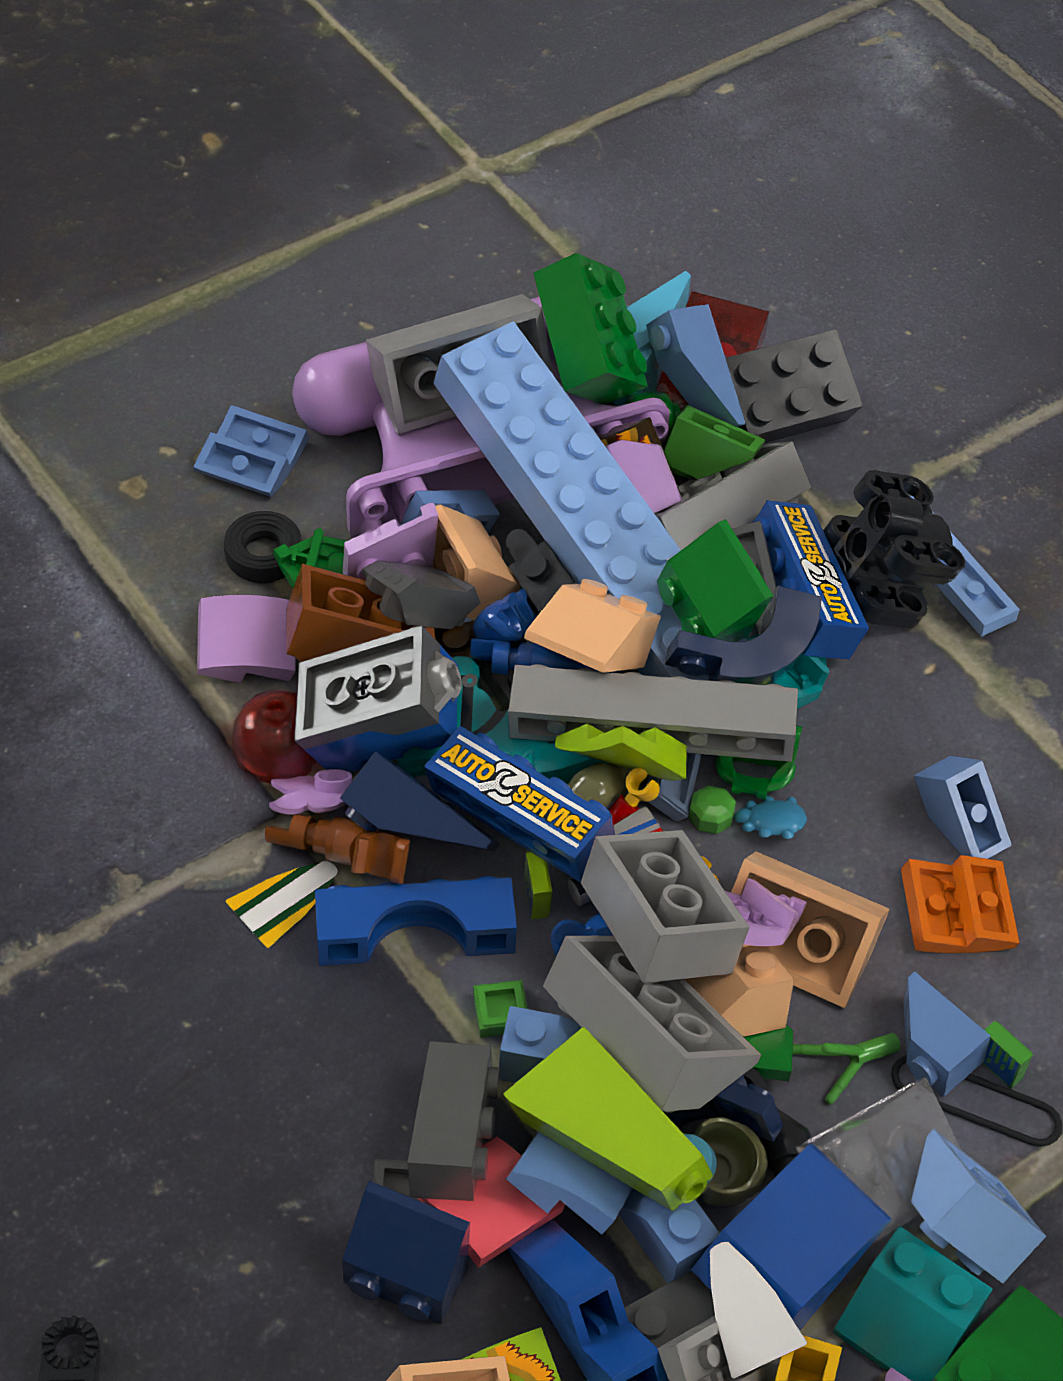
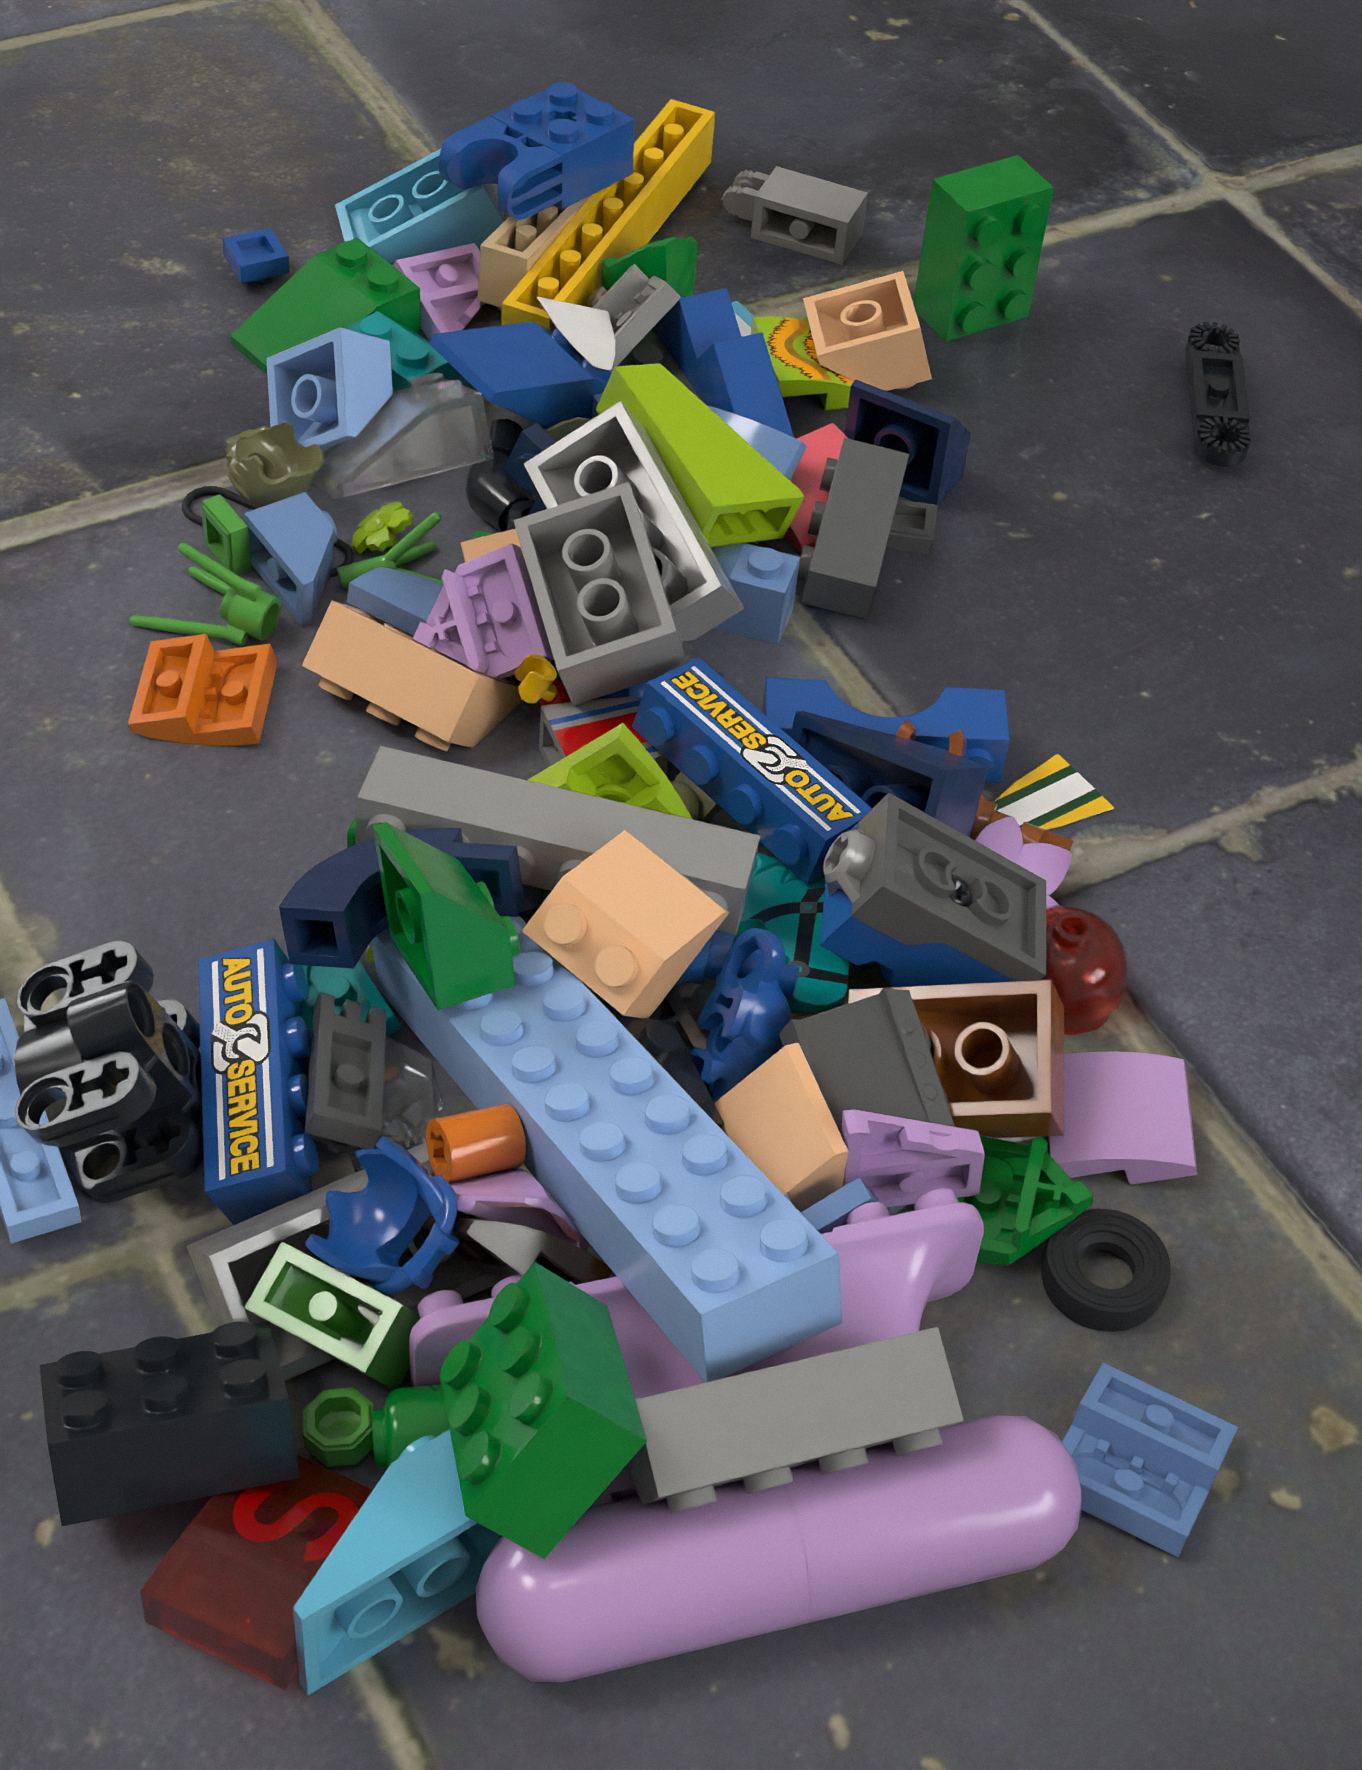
camera: 175 degrees left, 5 degrees down
bright green tile [473,980,528,1038] -> none
medium blue slope [646,304,746,427] -> none
medium blue slope [914,756,1012,859] -> none
none -> bright green plant [129,543,282,646]
none -> olive hair [225,422,325,509]
none -> blue helmet [305,1136,460,1294]
none -> medium blue slope [346,567,443,636]
none -> lime plant [351,501,414,554]
none -> orange piece [426,1104,526,1183]

